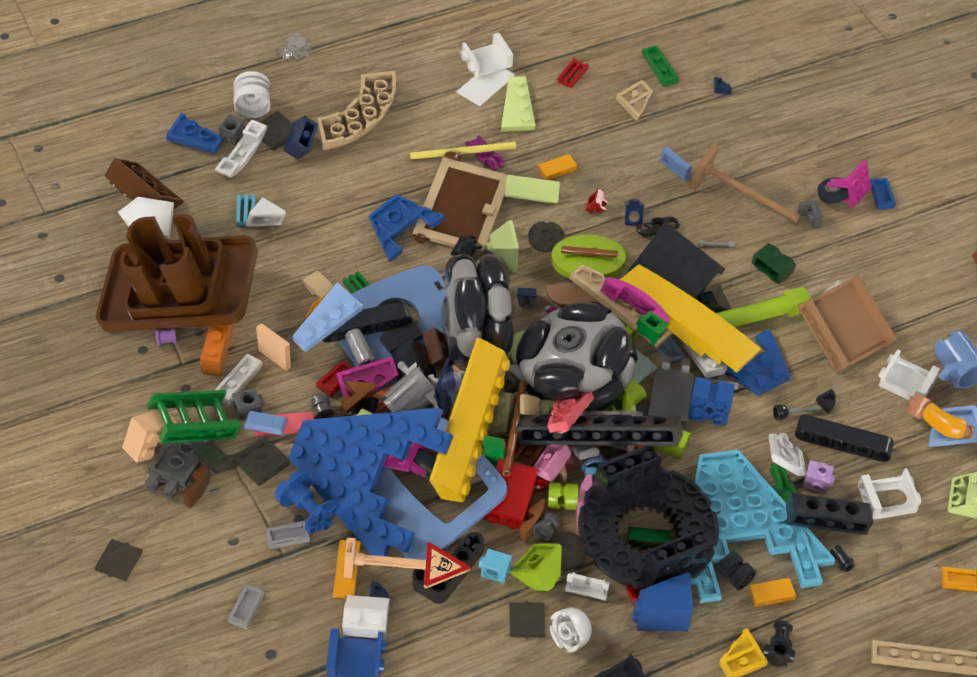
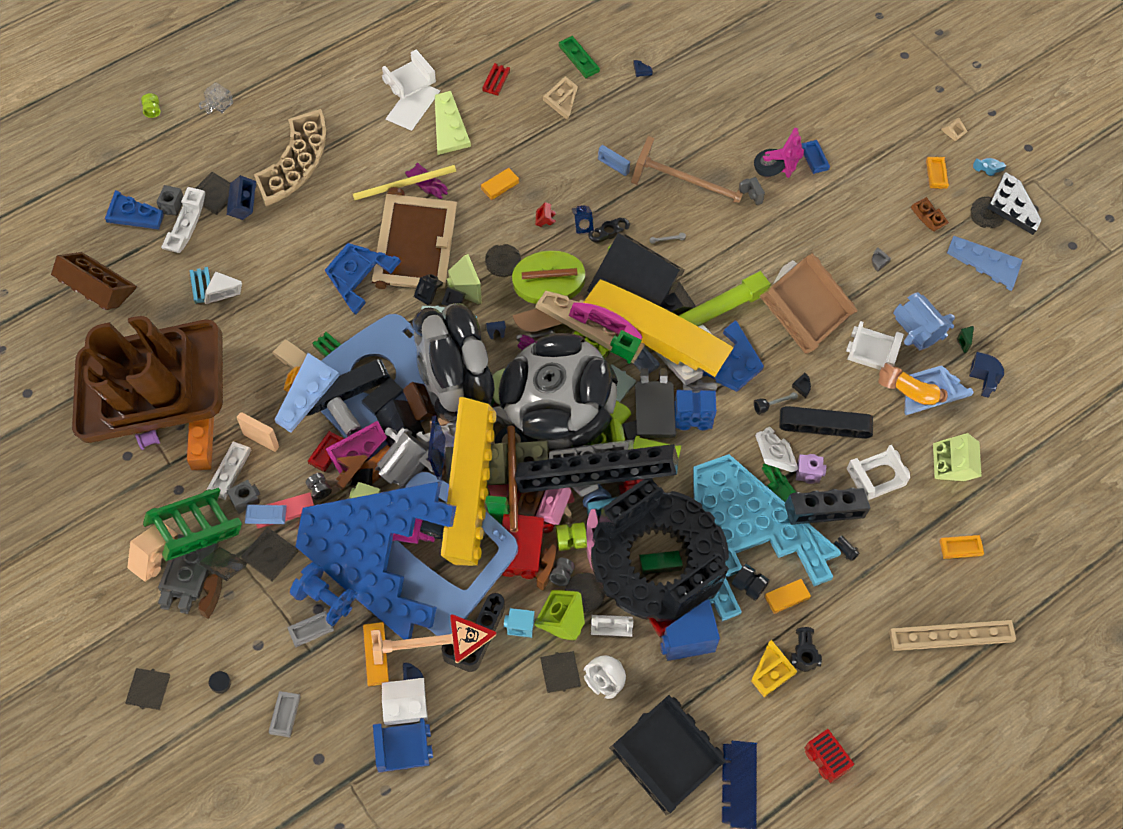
camera: 10 degrees left, 10 degrees up
white tile [118,197,174,239] -> none
white wheel [233,71,270,118] -> none
yellowish green slope [505,175,560,204] -> none
tan slope [520,394,540,416] -> none
coral wing [547,392,594,433] -> none
dark green brick [751,243,796,284] -> none
none -> lime wheel [141,93,161,118]
none -> black tile [209,671,231,694]
none -> flat silver tile [872,247,891,272]

